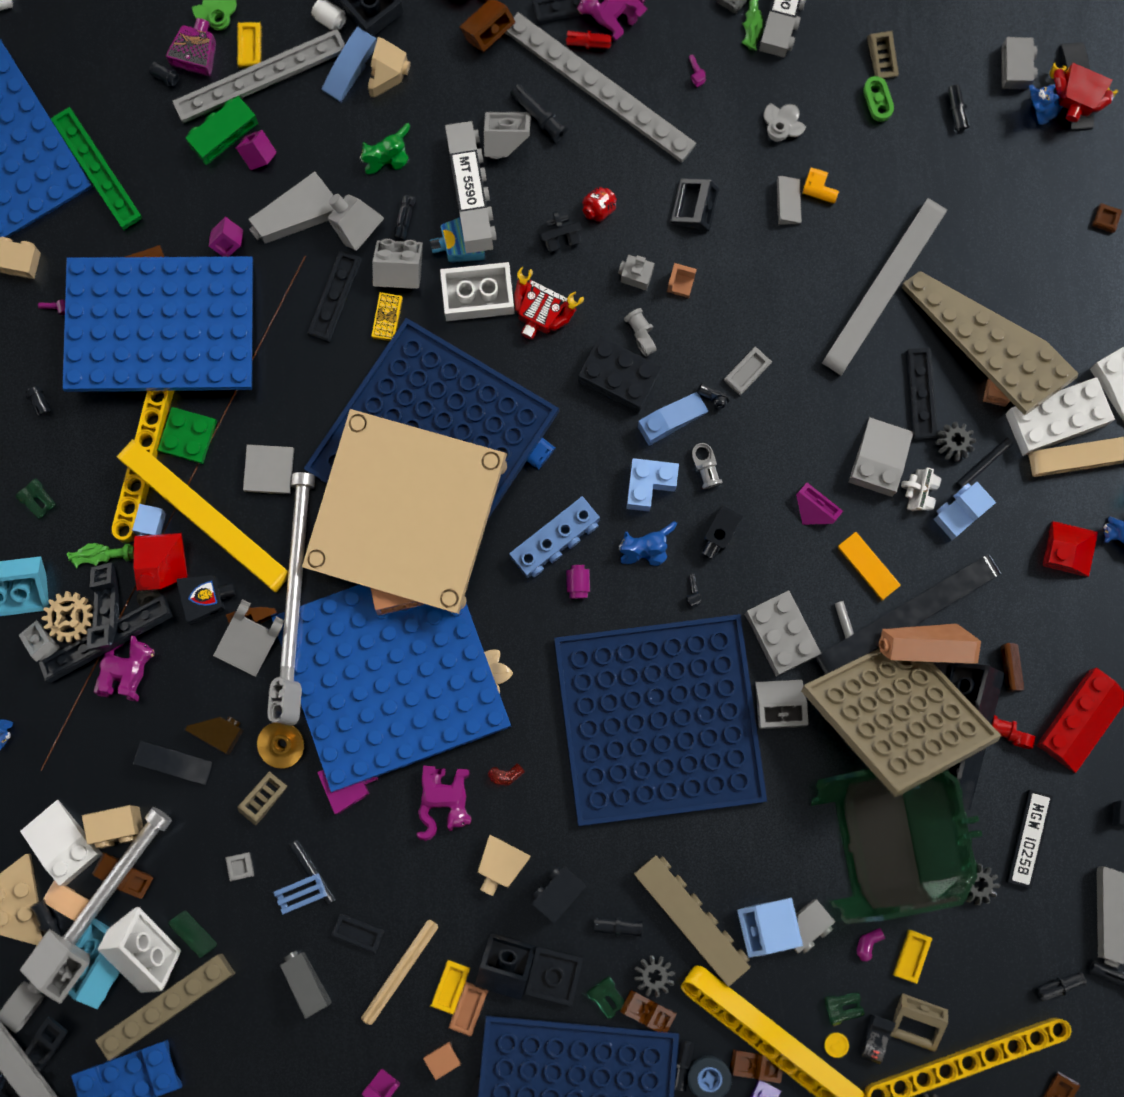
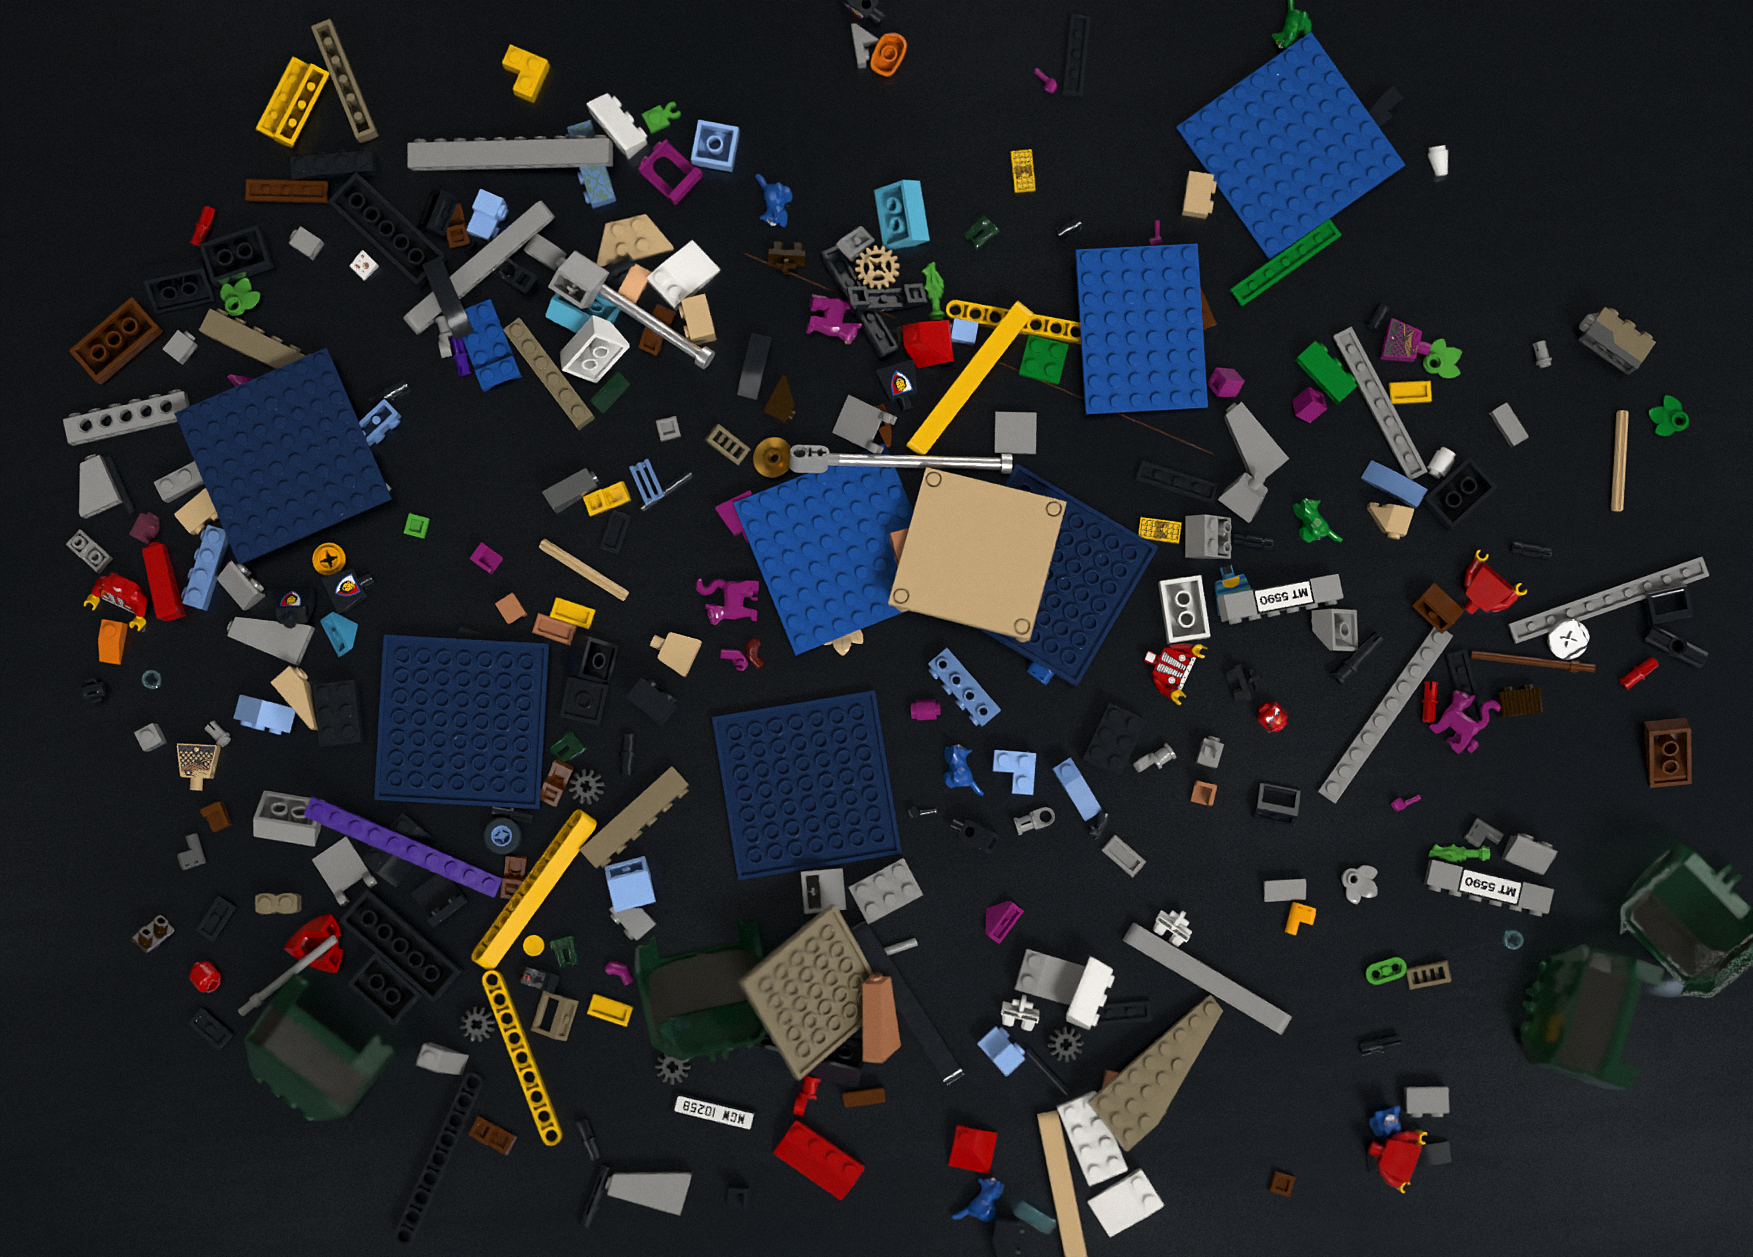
camera: 90 degrees right, 5 degrees up
light orange tile [837,532,901,600] -> none
none -> yellow slope [583,481,631,516]
none -> magenta arm [721,648,748,671]
none -> dark brown hips [768,241,805,275]
none -> white slope [1066,957,1115,1030]
none -> white hips [1153,910,1192,947]

